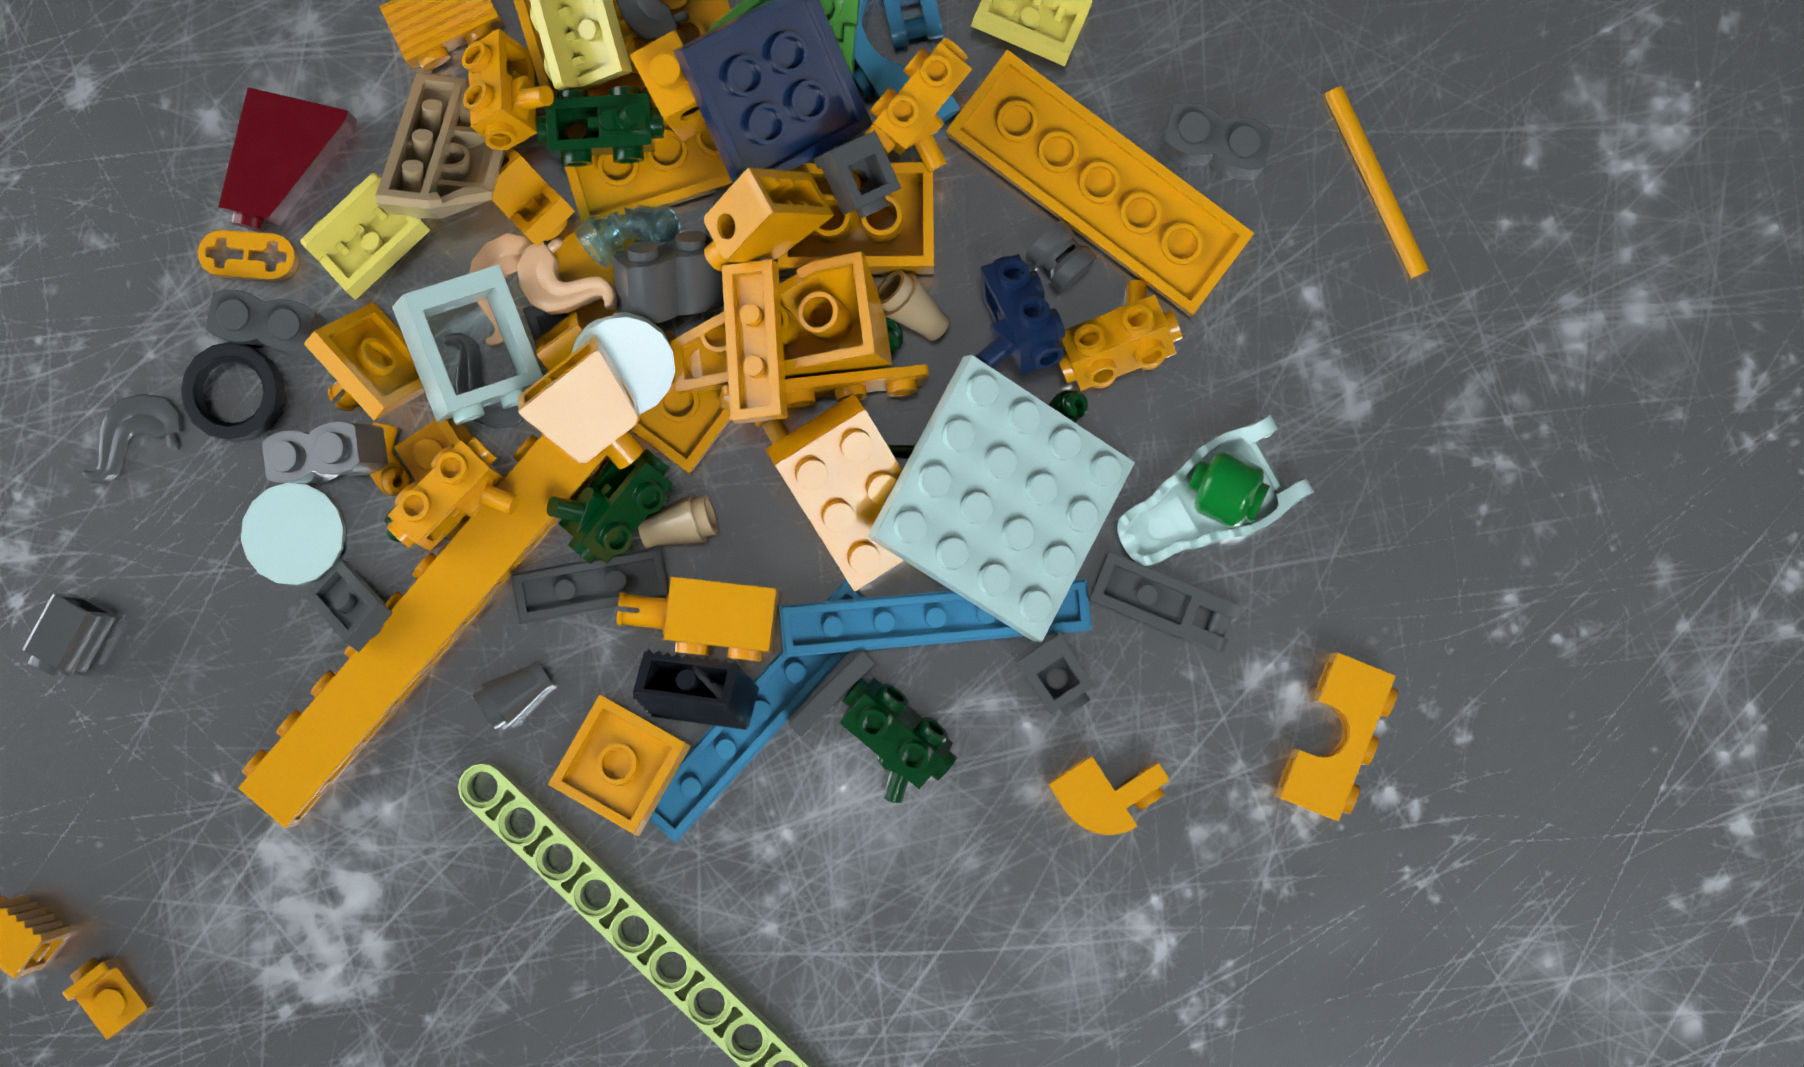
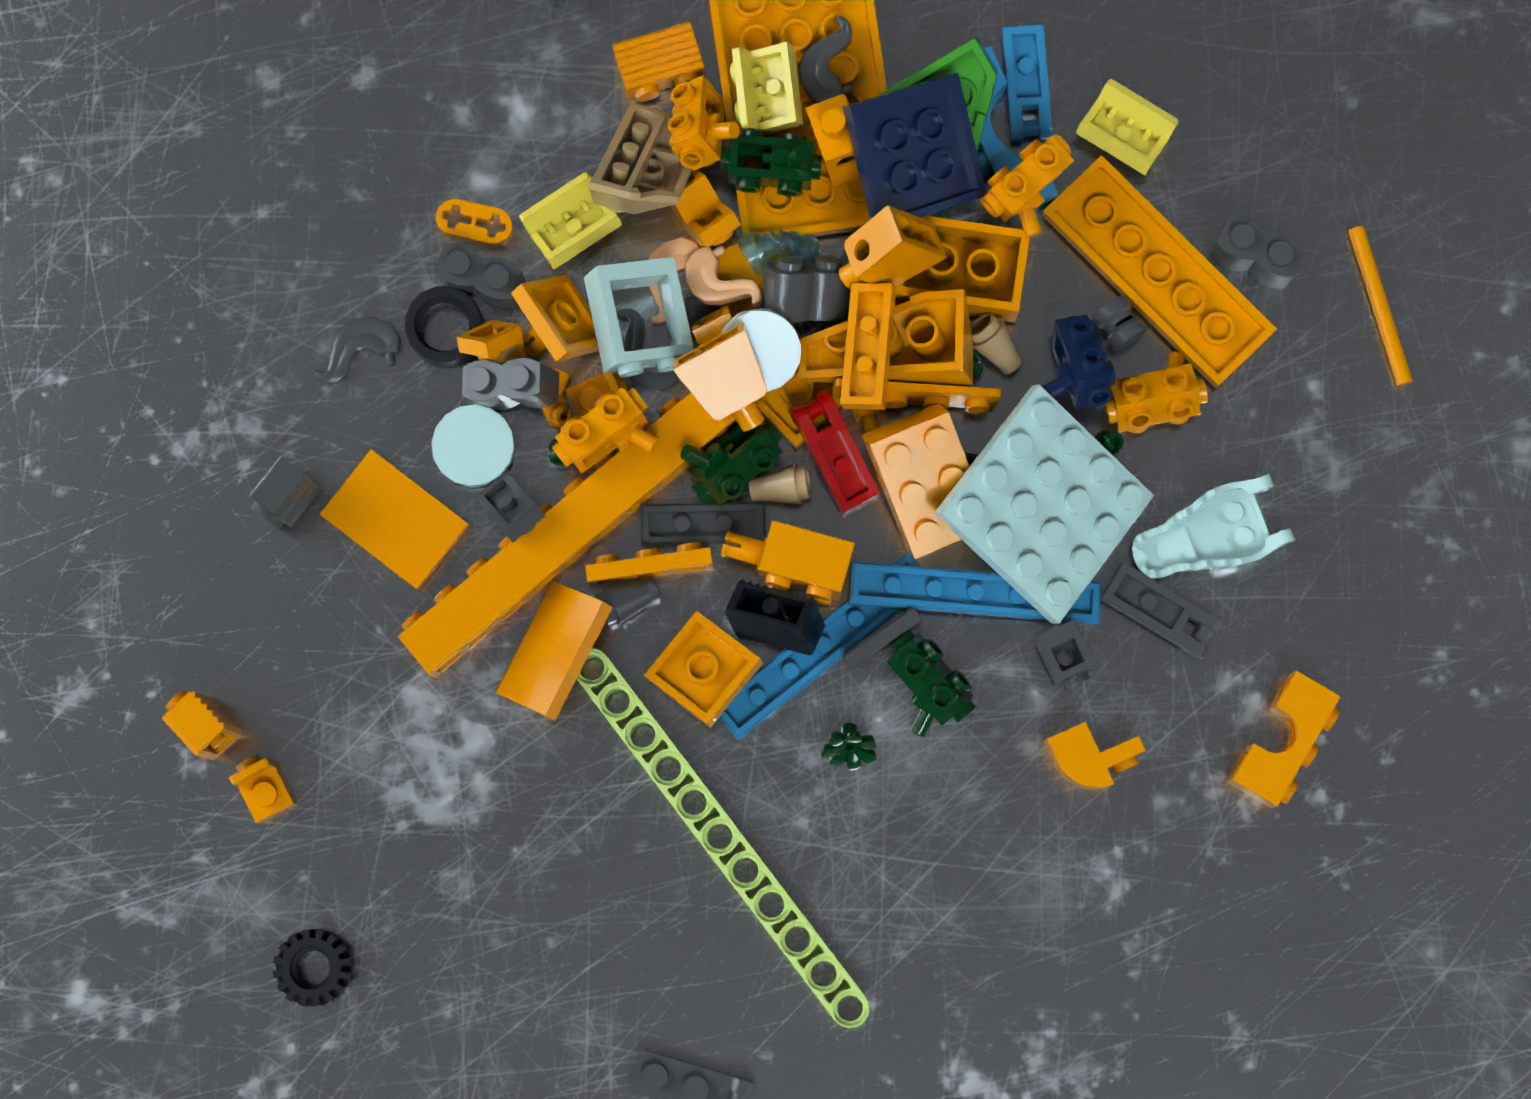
camera: 10 degrees right, 5 degrees down
dark red slope [218,87,357,231] -> none
dark grey brick [813,131,902,219] -> none
green head [1188,451,1270,529] -> none
none -> light orange tile [320,449,470,591]
none -> light orange bracket [456,320,526,363]
none -> light orange tile [496,581,613,721]
none -> light orange plate [585,542,714,587]
none -> red plate [788,389,880,513]
none -> dark green plant [821,723,876,771]

